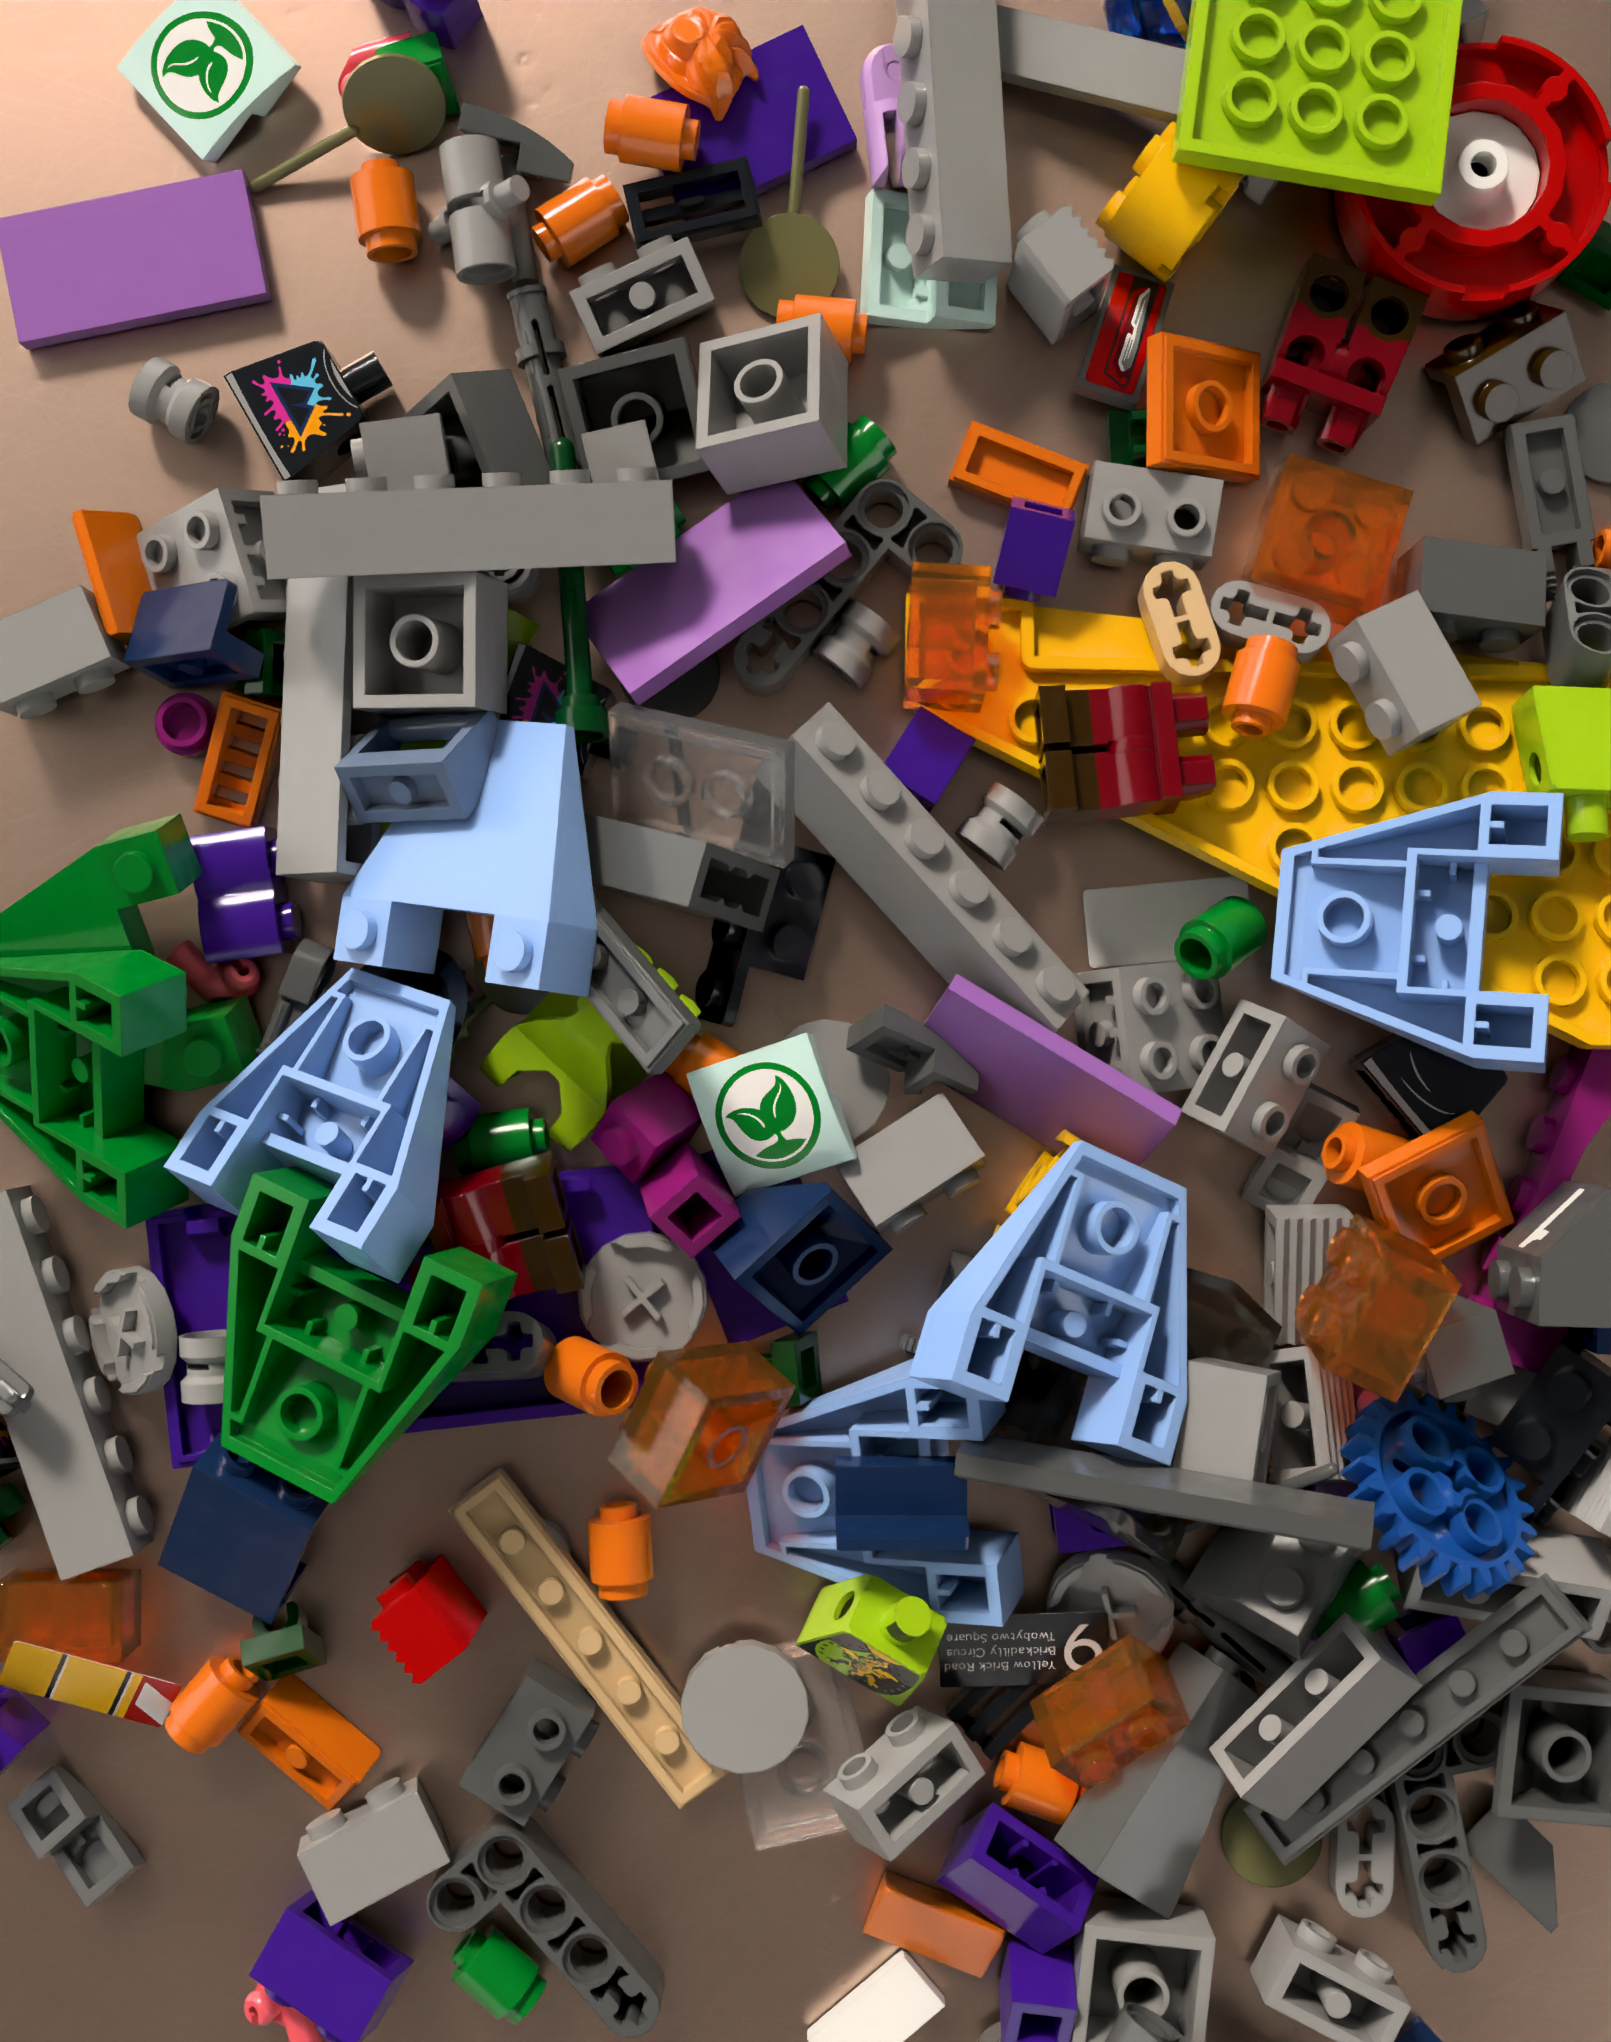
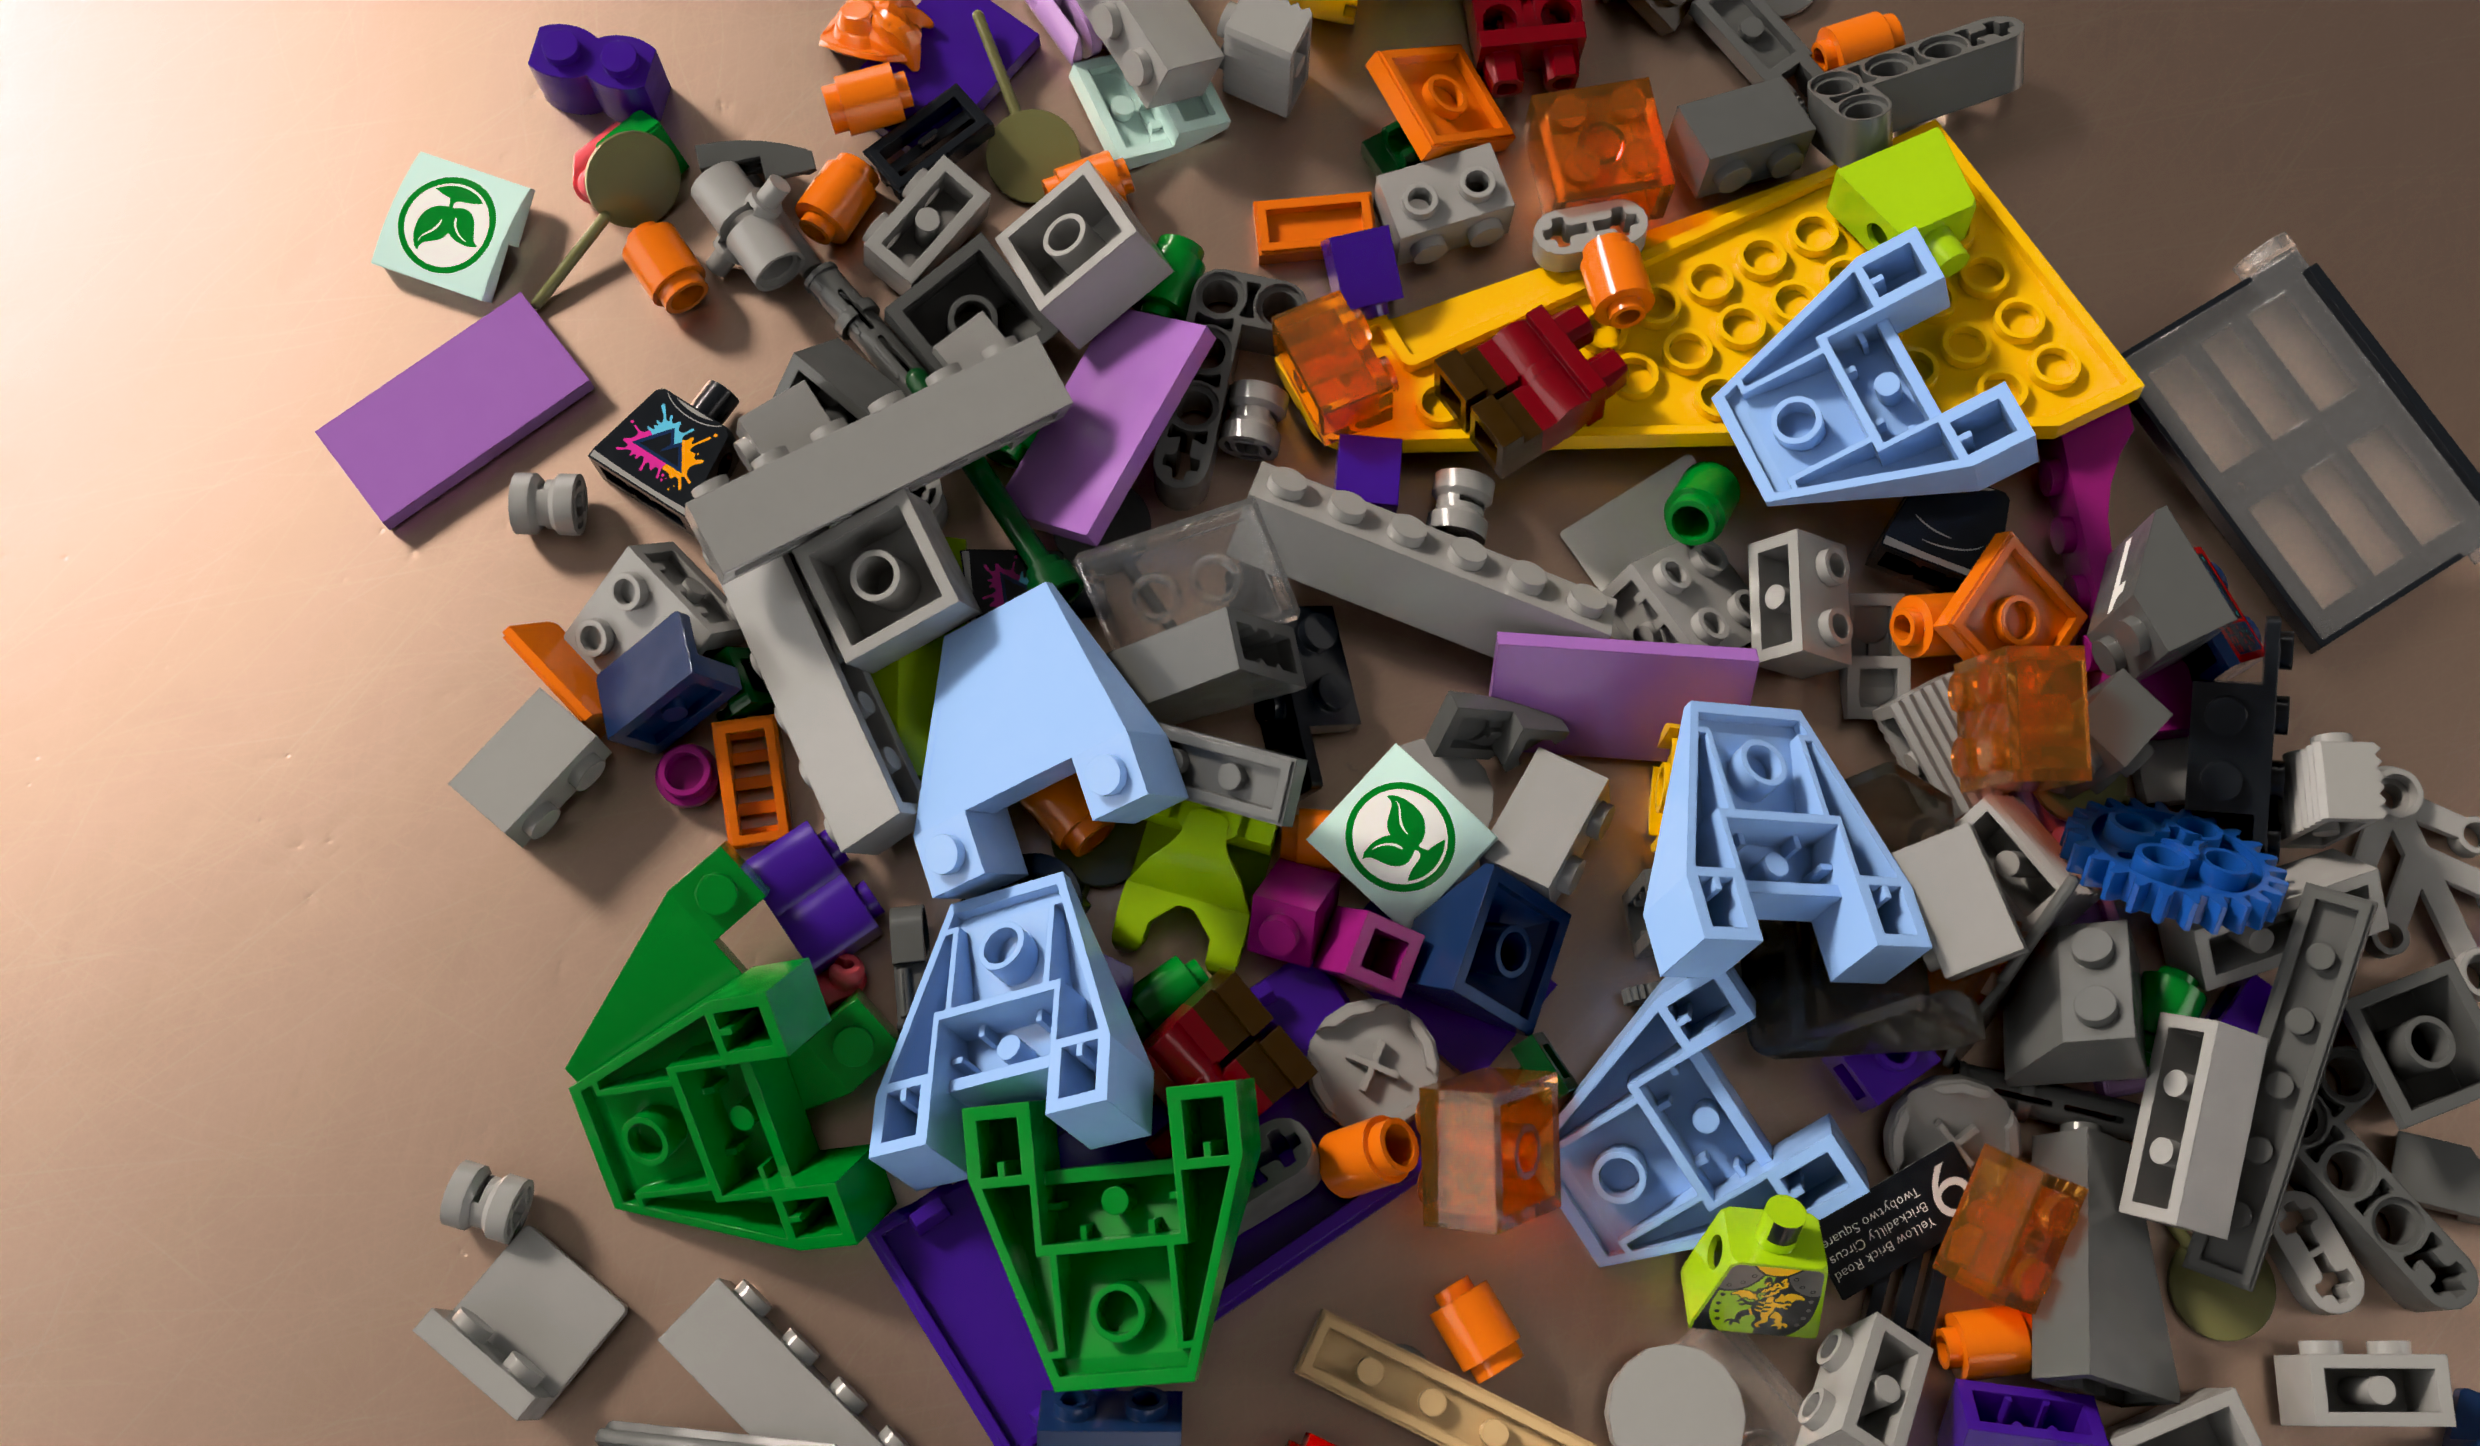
camera: 30 degrees left, 15 degrees down
light grey tile [89,1265,178,1396] -> none
light grey wheel [178,1329,227,1405] -> none
sand blue tile [334,711,499,823] -> none
dark blue panel [835,1456,971,1551] -> none
dark grey tile [954,1435,1375,1551] -> none
slope [1073,265,1175,411] -> none
tan beam [1138,561,1221,687] -> none
light grey brick [1326,590,1482,757] -> none

